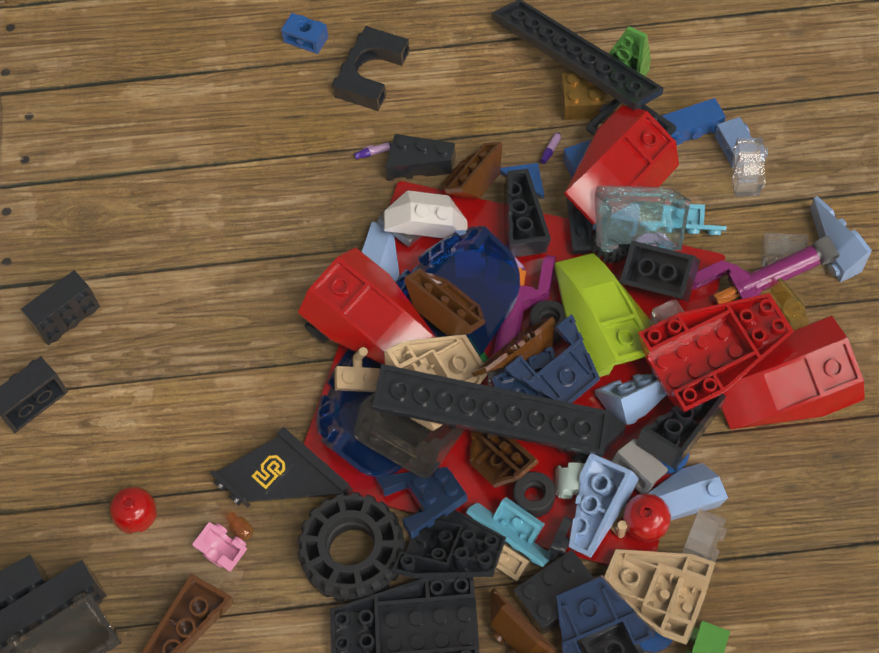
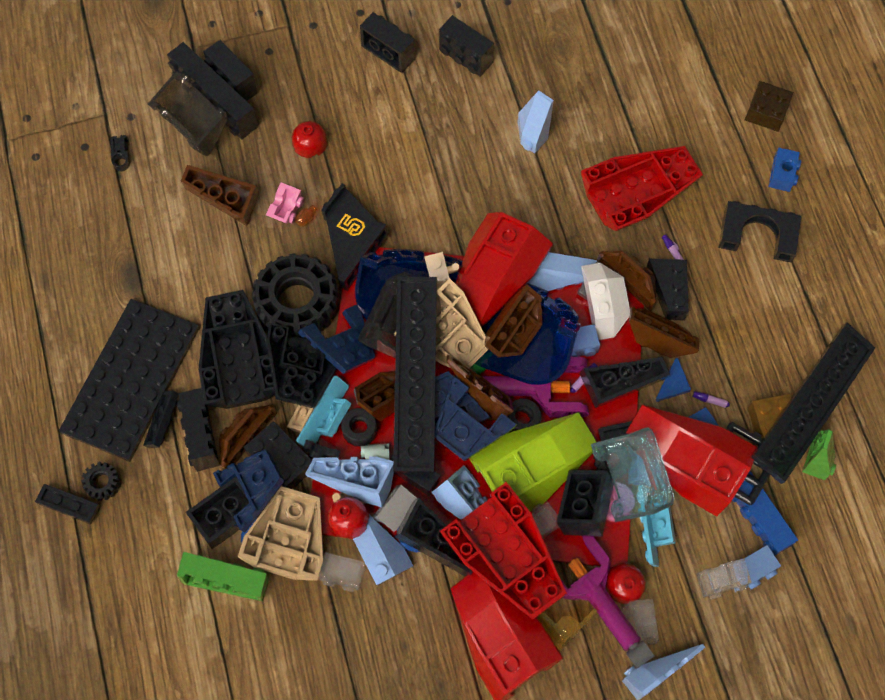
camera: 75 degrees right, 5 degrees up
none -> light blue wedge [517,91,554,153]
none -> red wedge [581,146,703,231]
none -> reddish brown wedge [597,251,656,311]
none -> red cylinder [606,563,646,604]
none -> dark brown brick [745,81,794,132]

